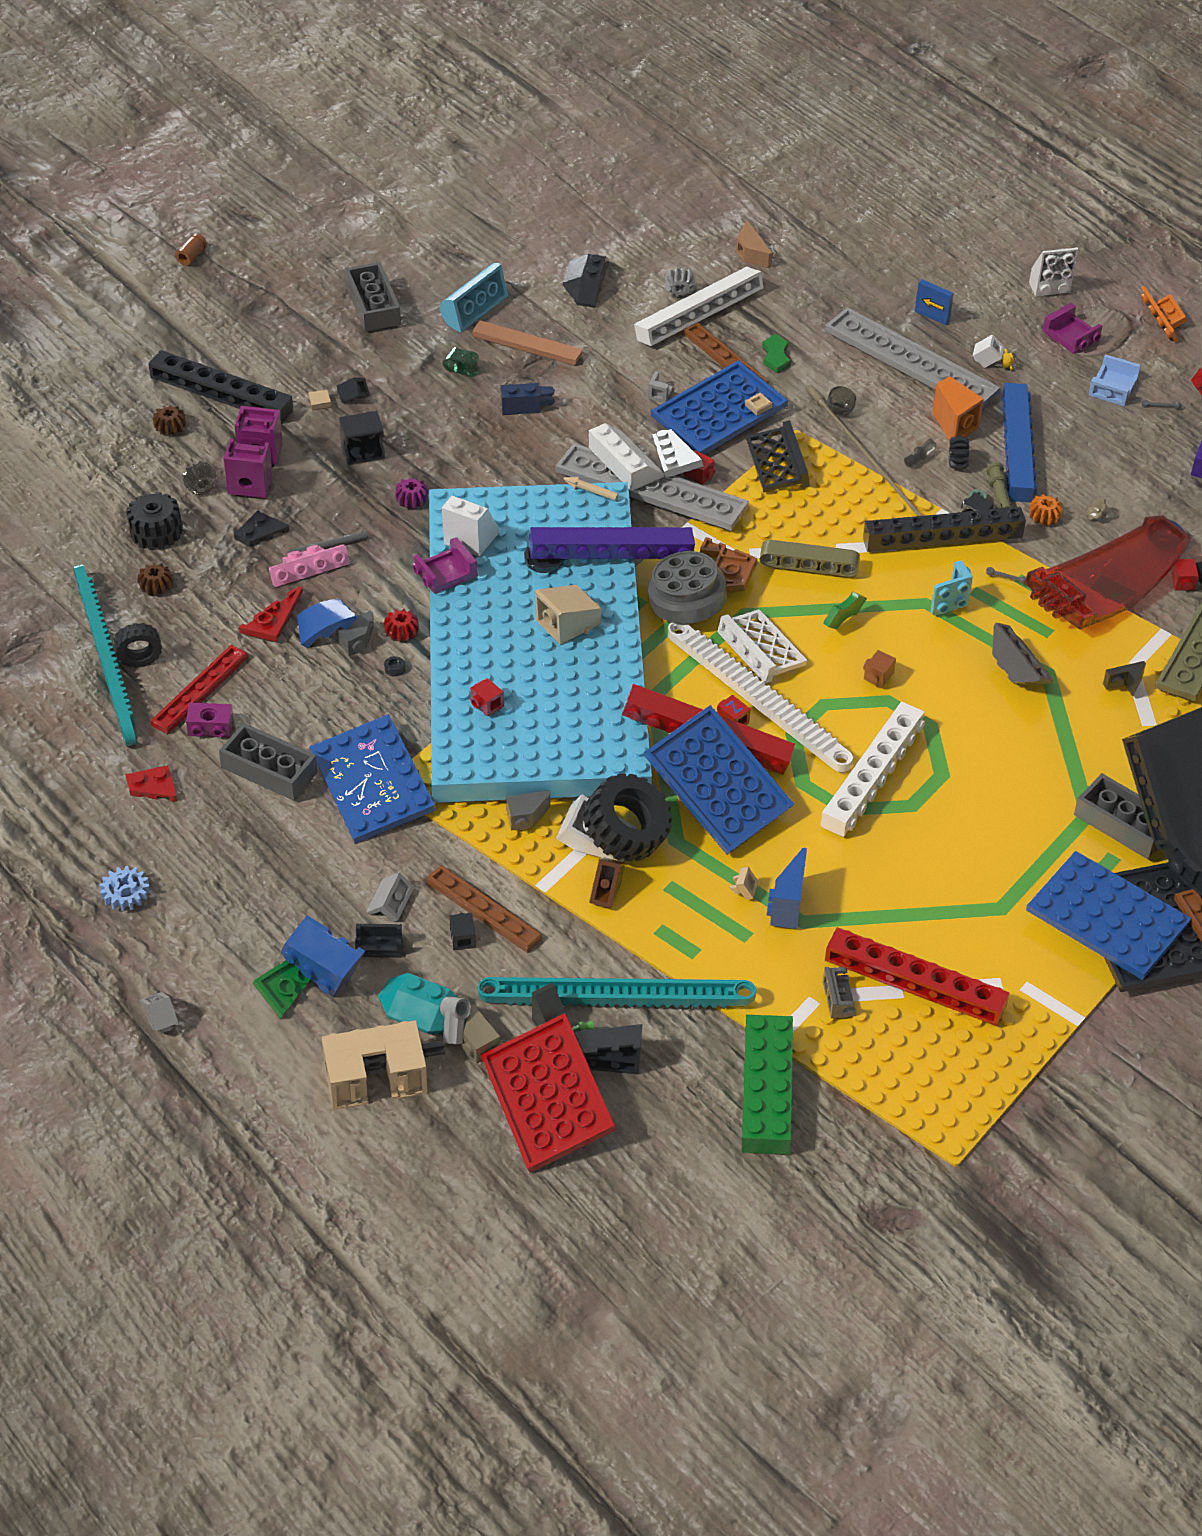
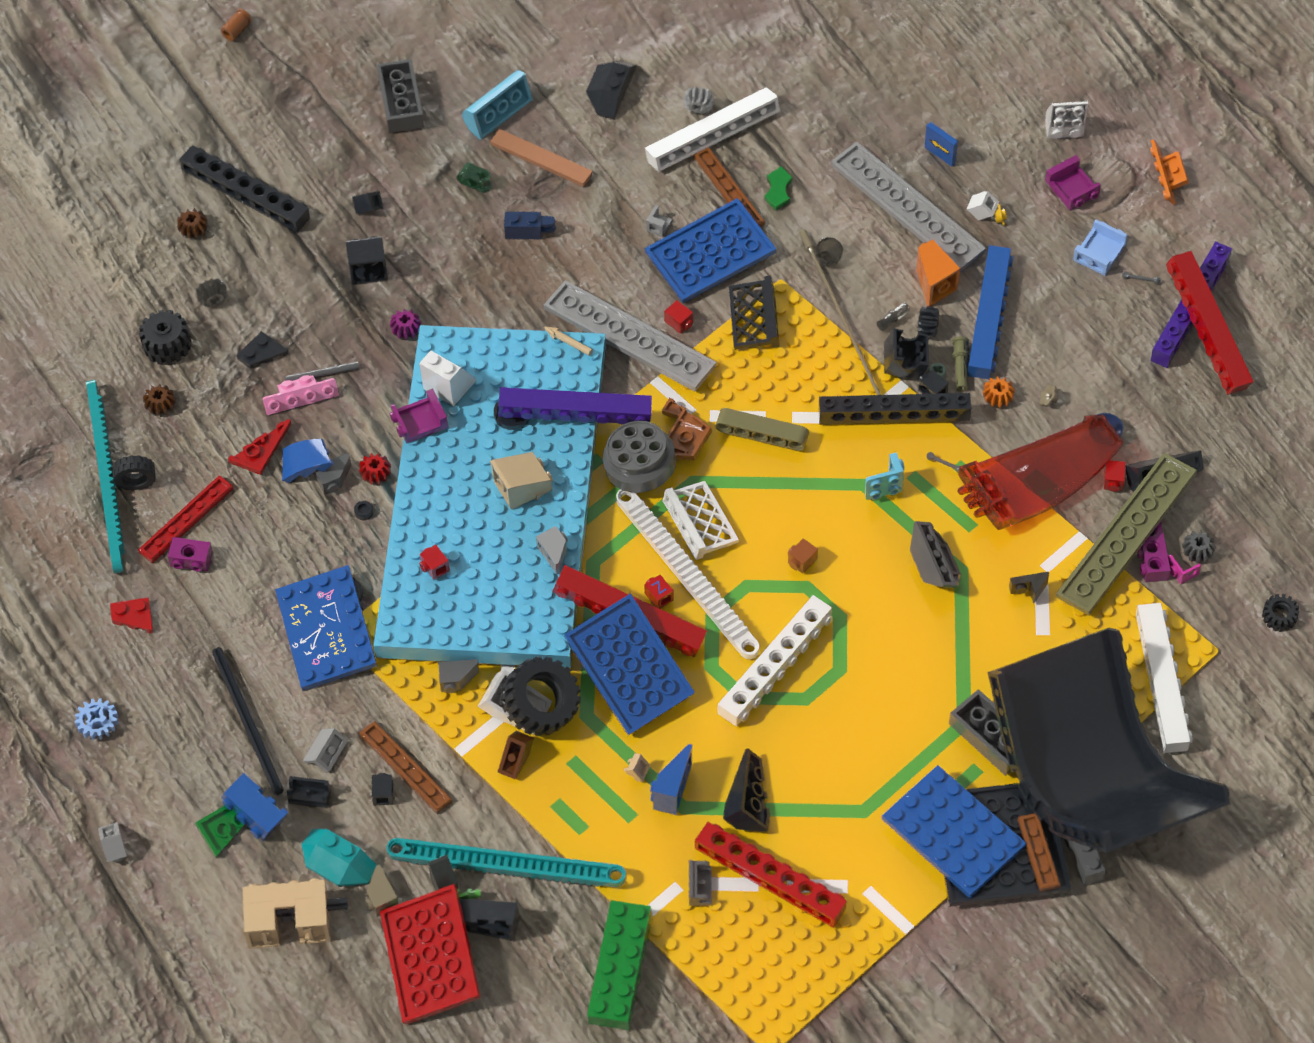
camera: 10 degrees right, 10 degrees up
dark grey brick [219,723,318,801] -> none
magenta piece [224,406,283,498] -> none
tan tile [308,390,331,410] -> none
light grey piece [440,996,471,1044] -> none
white slope [589,423,664,491] -> none
wing [652,429,703,478] -> none
medium nougat slope [736,221,773,268] -> none
tan tile [745,393,772,416] -> none
green tile [823,592,867,630] -> none
none -> black axle [212,647,284,795]
none -> light grey slope [536,526,568,574]
none -> black wedge [723,748,770,832]
none -> black piece [884,328,929,380]

